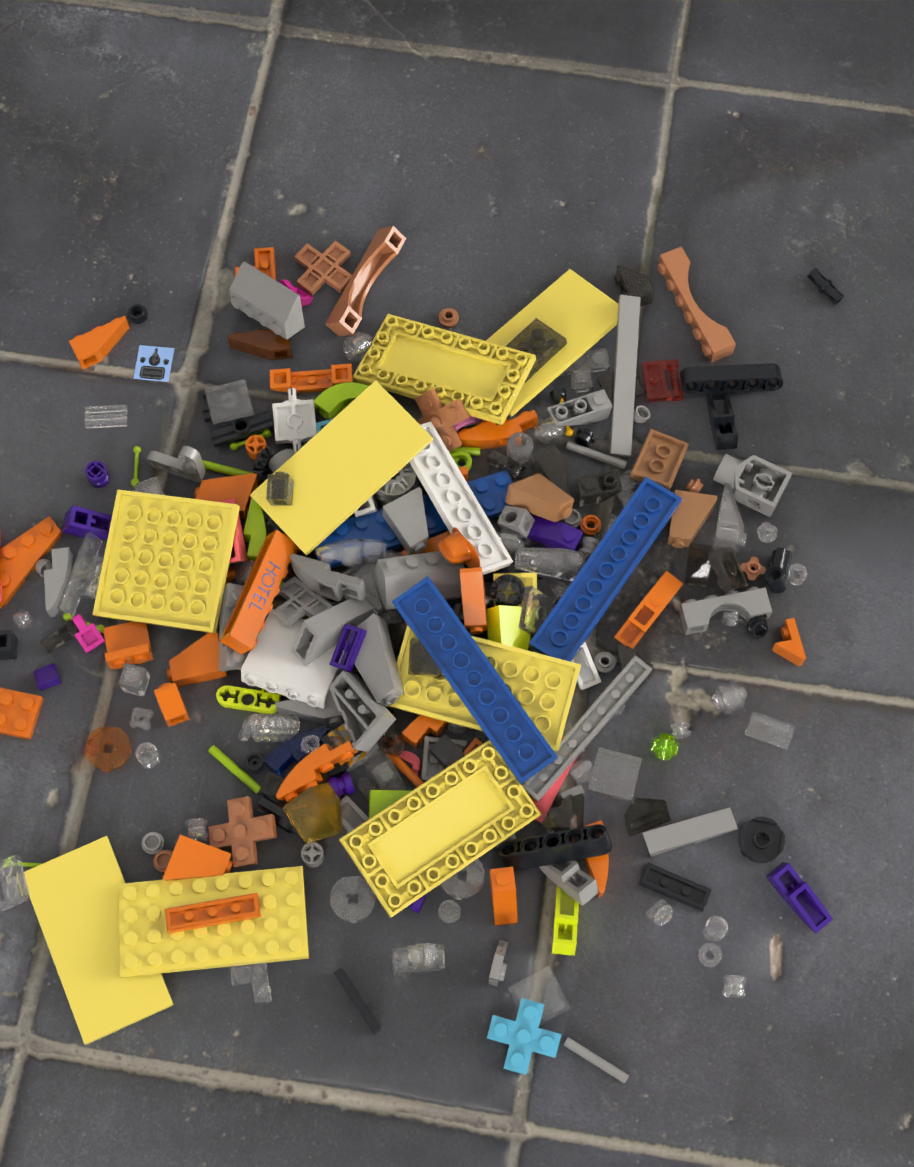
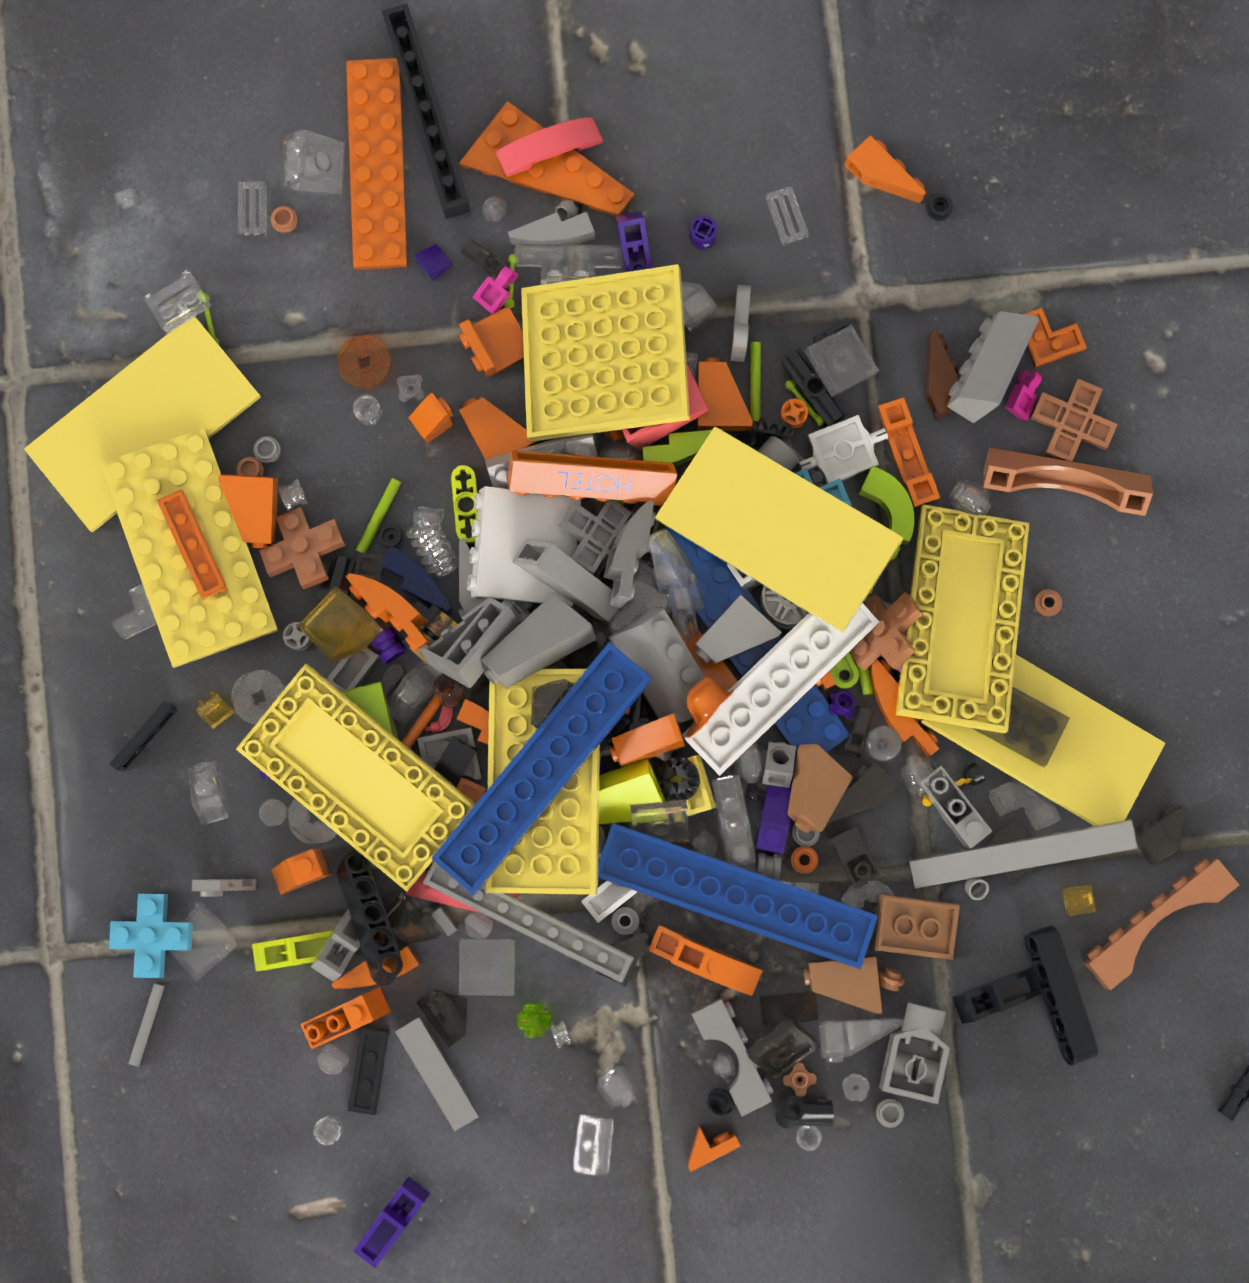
camera: 80 degrees right, 15 degrees up
clear brick [118,663,150,696] -> none
lime hinge [131,446,141,488] -> none
sticker [133,345,175,382] -> none
clear smoke brick [266,471,294,506] -> none
clear pin [300,735,320,754] -> none
dark purple tile [329,623,367,673] -> none
light grey bar [566,441,627,469] -> none
black plate [575,429,595,447] -> none
clear red plate [641,359,684,403] -> none
clear plate [698,943,722,967] -> none
clear wheel [722,975,747,998] -> none
black plate [738,817,785,863] -> none
none -> clear yellow tile [195,691,234,729]
none -> orange slope [300,987,391,1050]
none -> dark purple plate [828,690,856,719]
none -> light grey plate [876,1099,904,1128]
none -> clear yellow tile [1062,884,1096,916]

